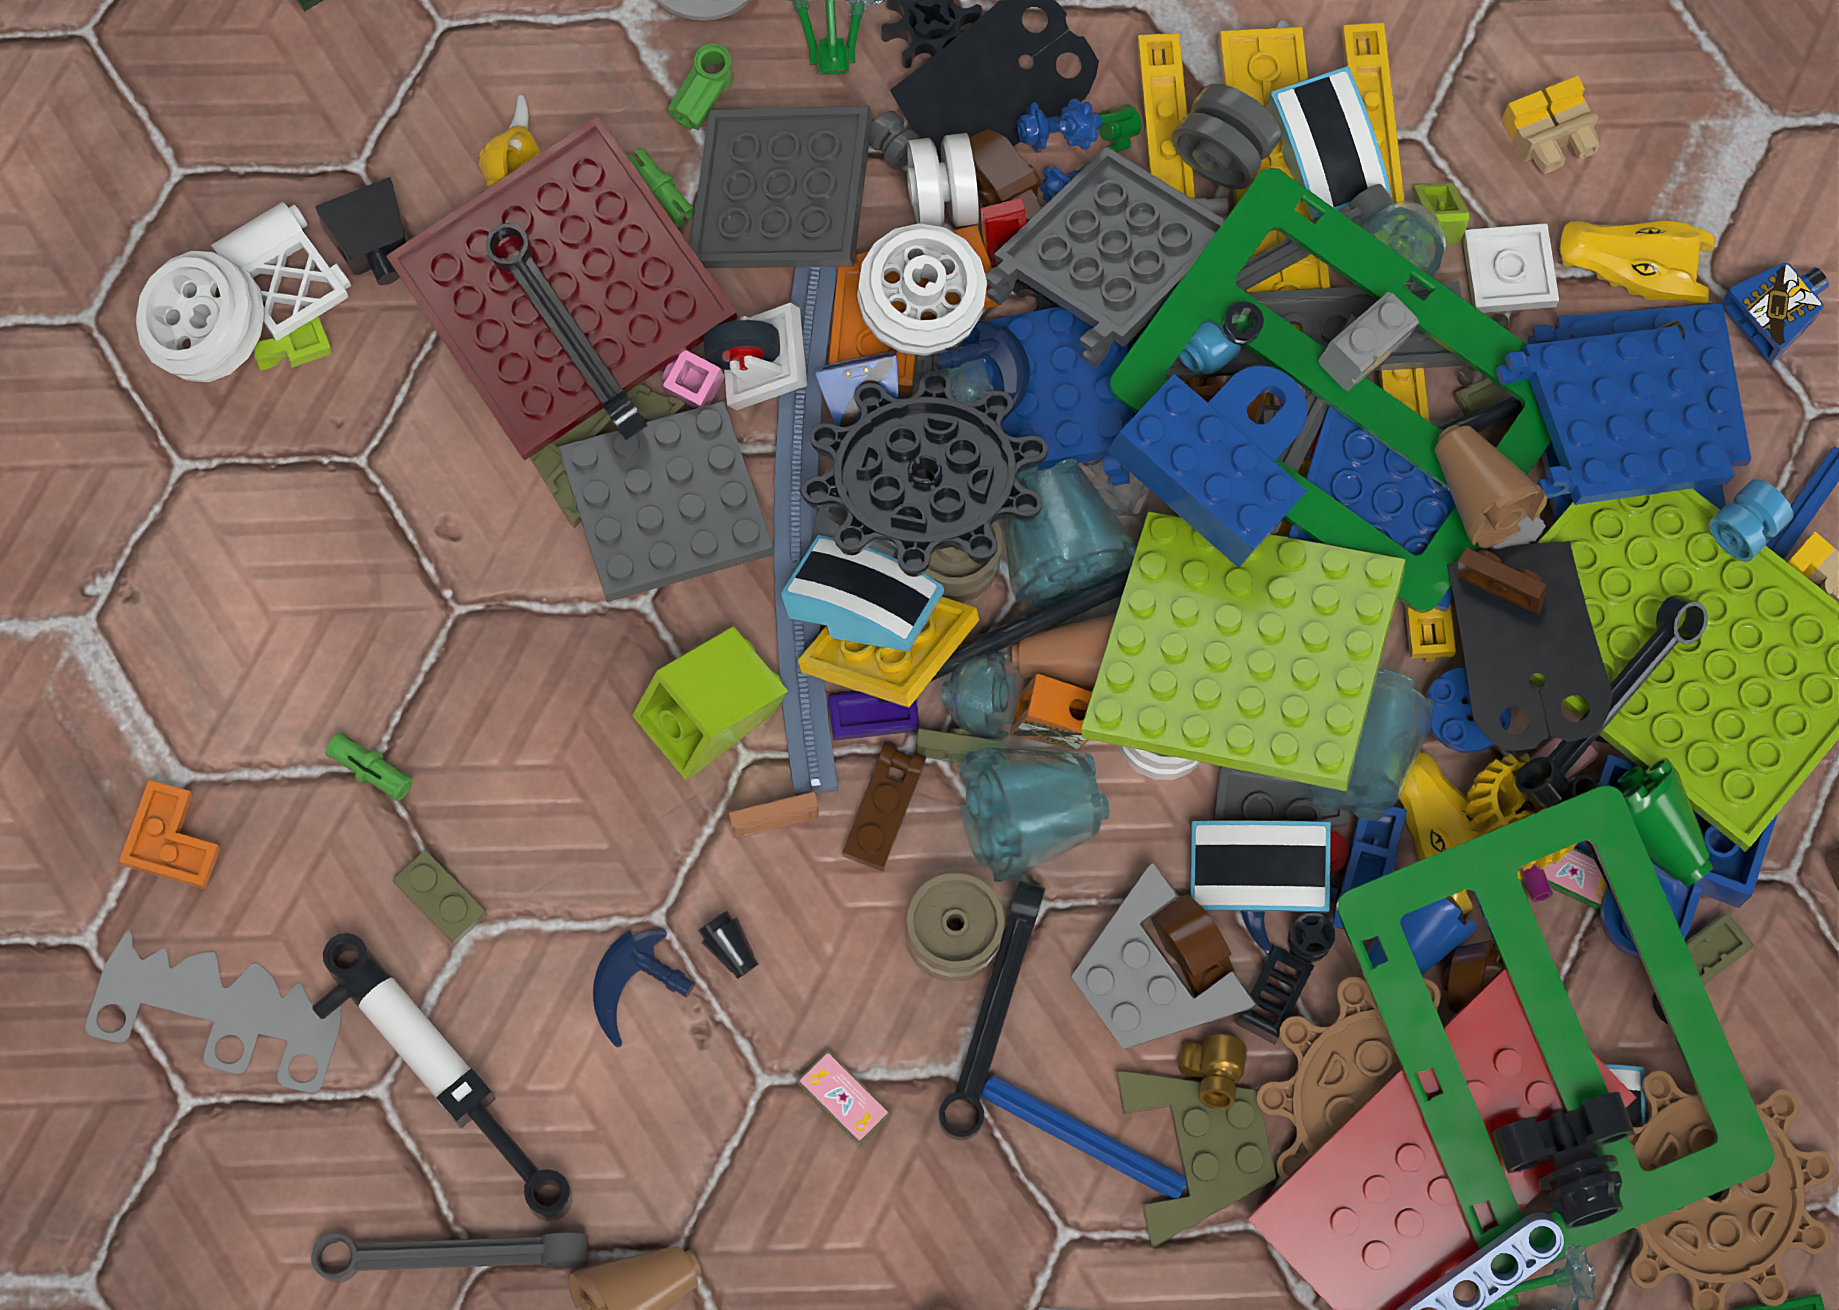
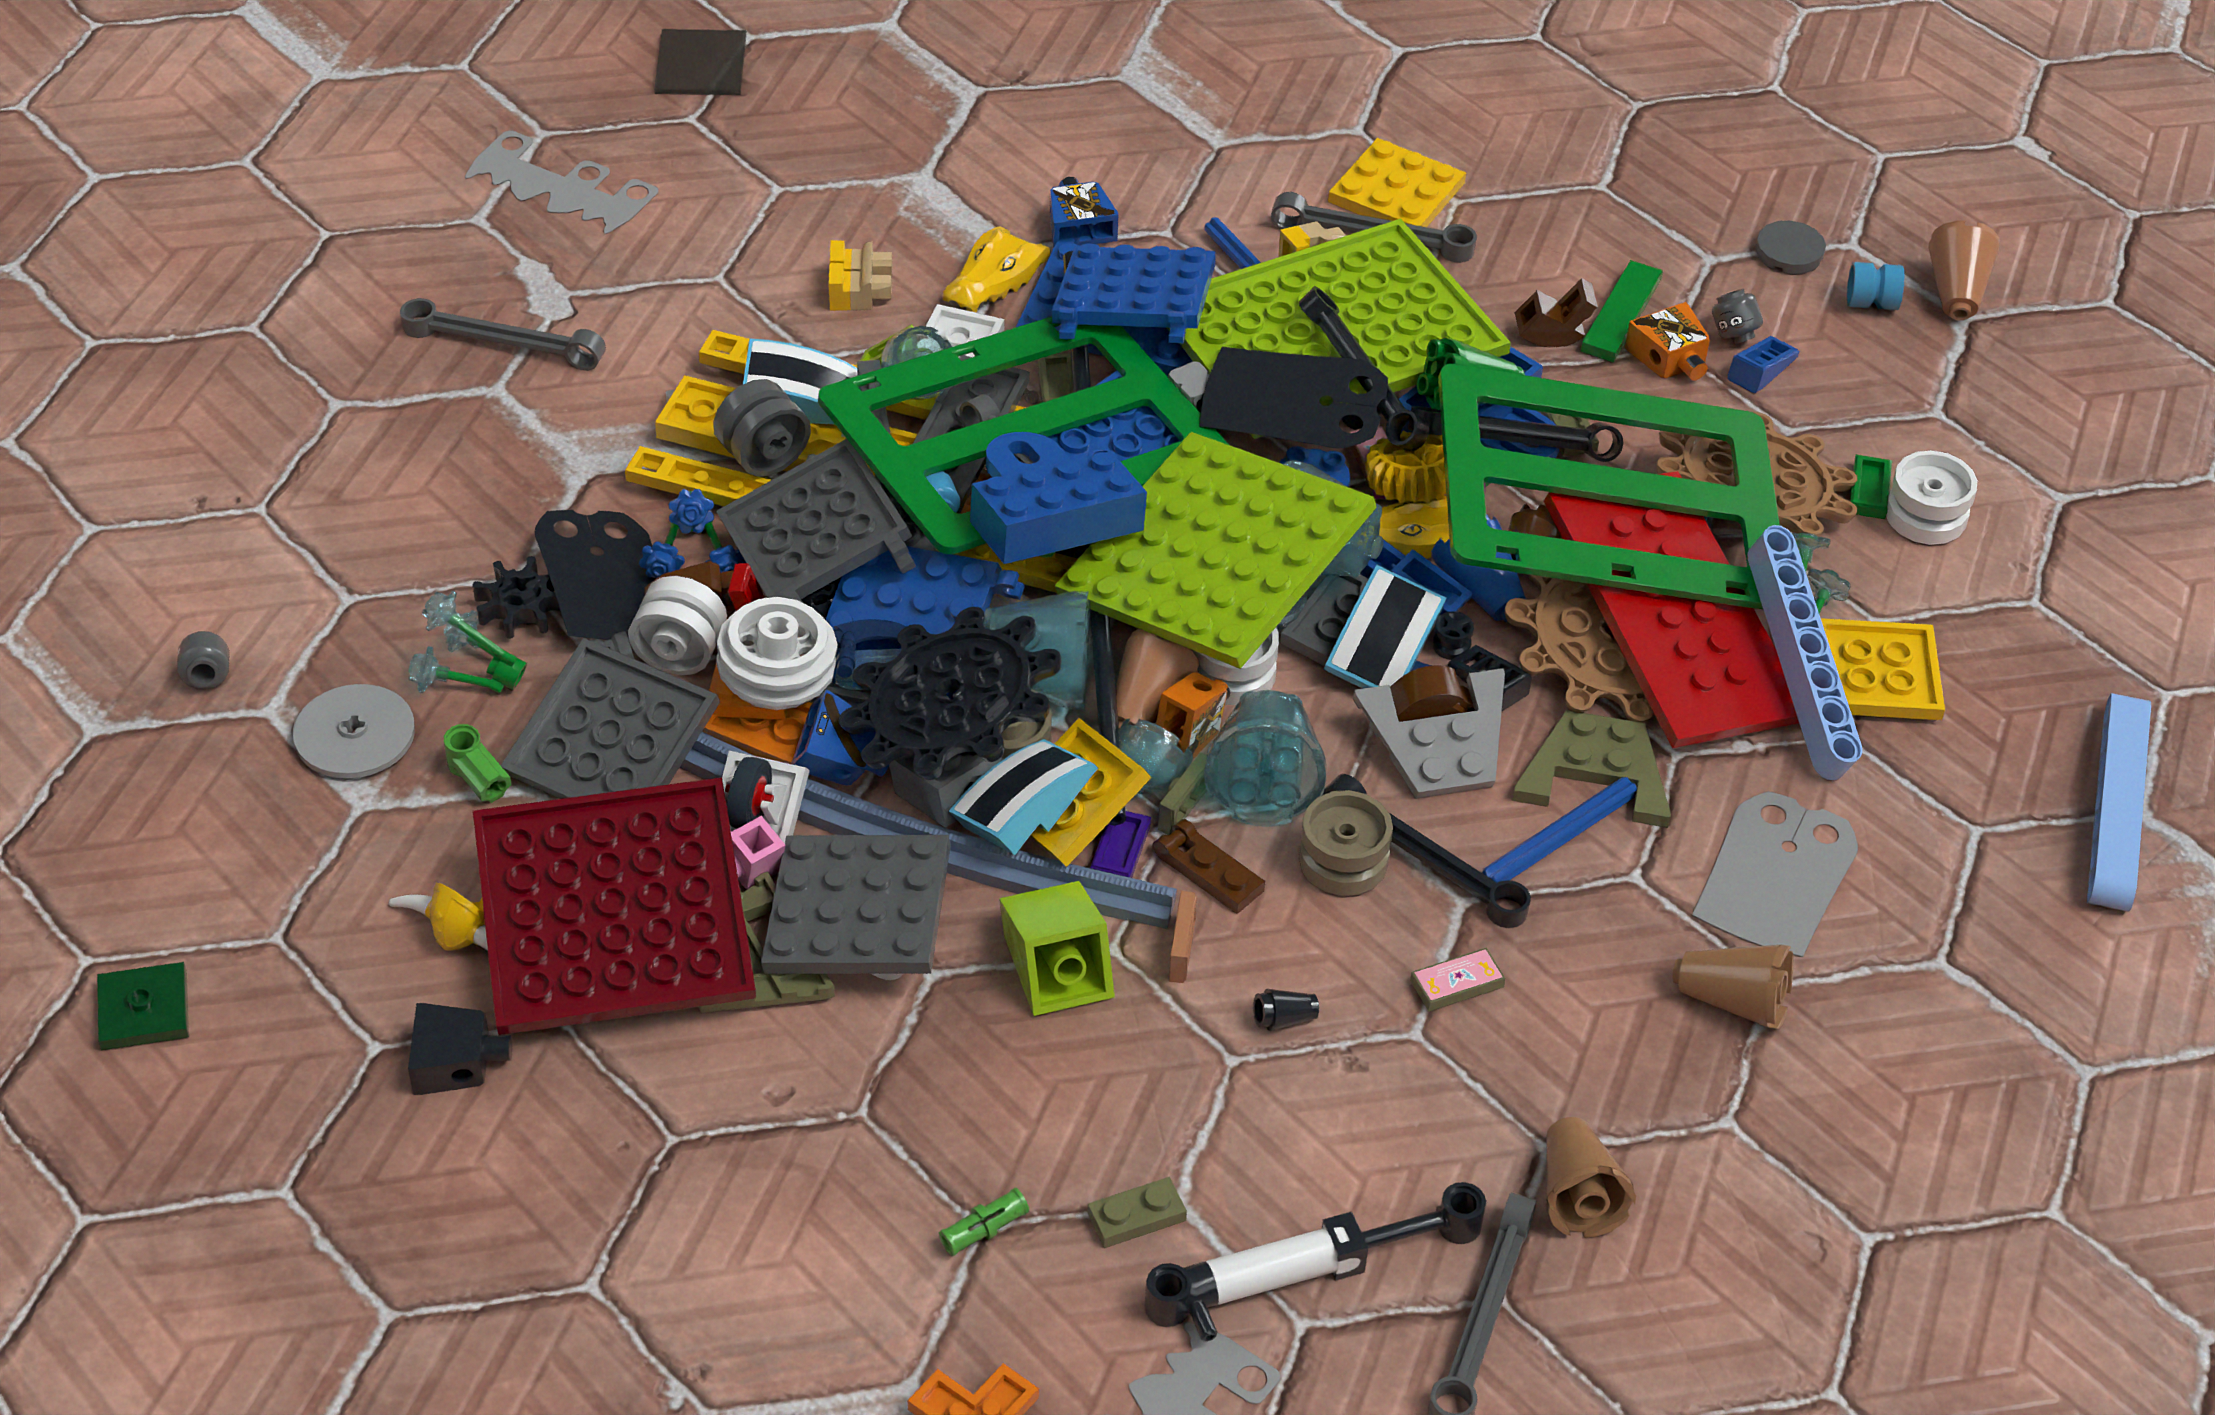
camera: 65 degrees left, 25 degrees down
white wheel [136,251,265,382] -> none
white piece [210,202,351,342] -> none
lime plate [253,316,332,371] -> none
black piece [486,223,648,440] -> none
dark blue piece [593,929,695,1048] -> none
pearl gold piece [1178,1034,1248,1110] -> none
black bush [1222,301,1264,345] -> none
light grey brick [1318,292,1419,391] -> none
medium nougat cone [1435,425,1547,548] -> none
reddish brown plate [1458,547,1547,615] -> none
black beam [1493,1092,1635,1229] -> none
dark azure wheel [1709,479,1793,562] -> none

